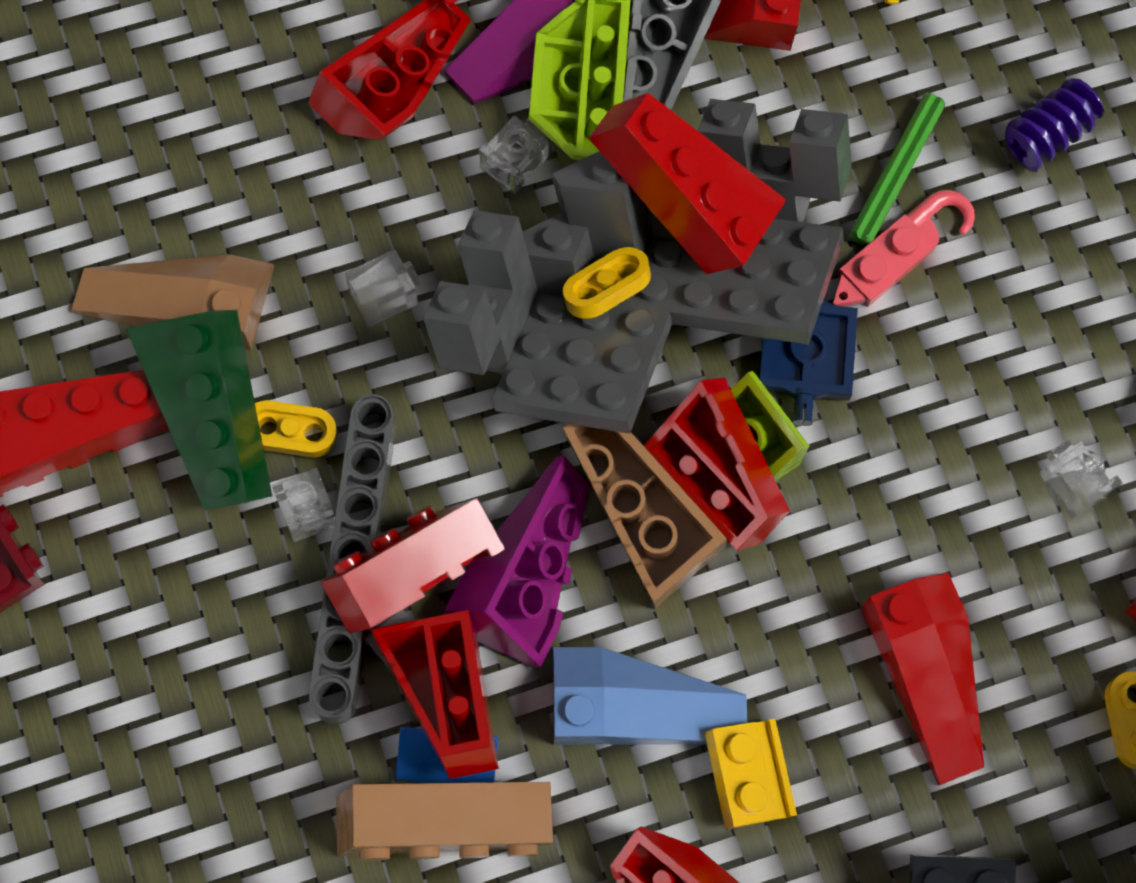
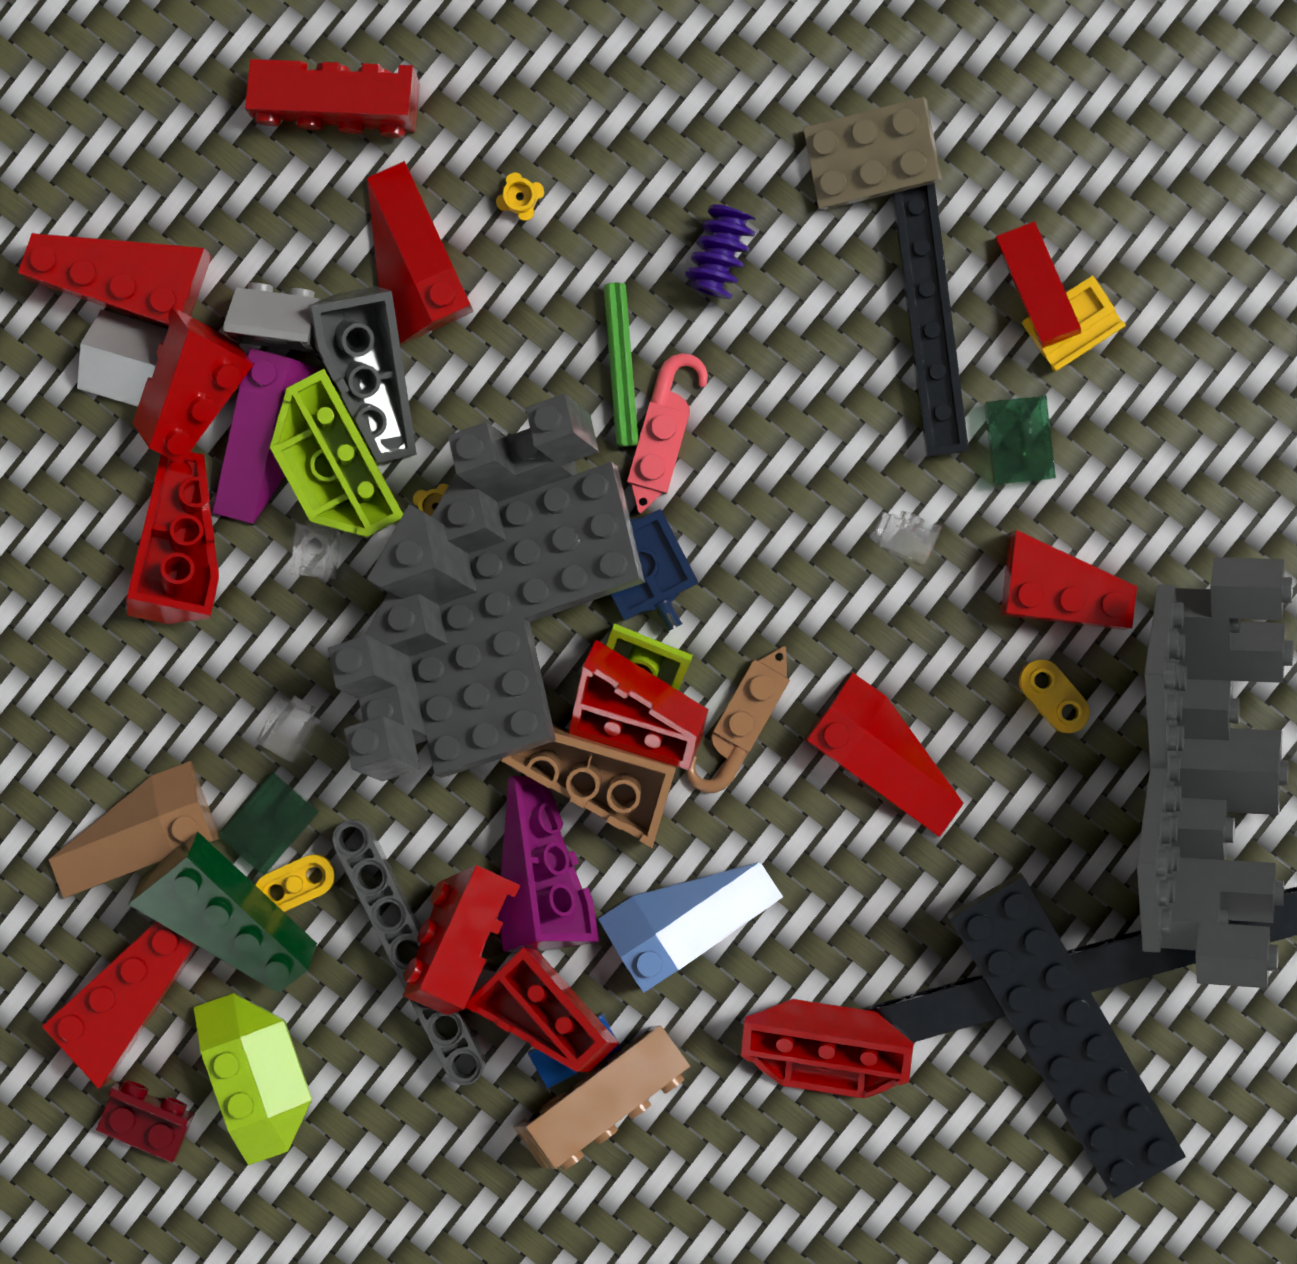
camera: 30 degrees left, 15 degrees up
clear brick [272,468,335,542] -> none
yellow plate [563,247,651,319] -> none
red wedge [588,93,786,275] -> none
yellow plate [704,719,797,830] -> none
none -> lime wedge [193,993,312,1166]
none -> clear green plate [219,772,321,875]
none -> medium nougat plate [686,646,790,793]

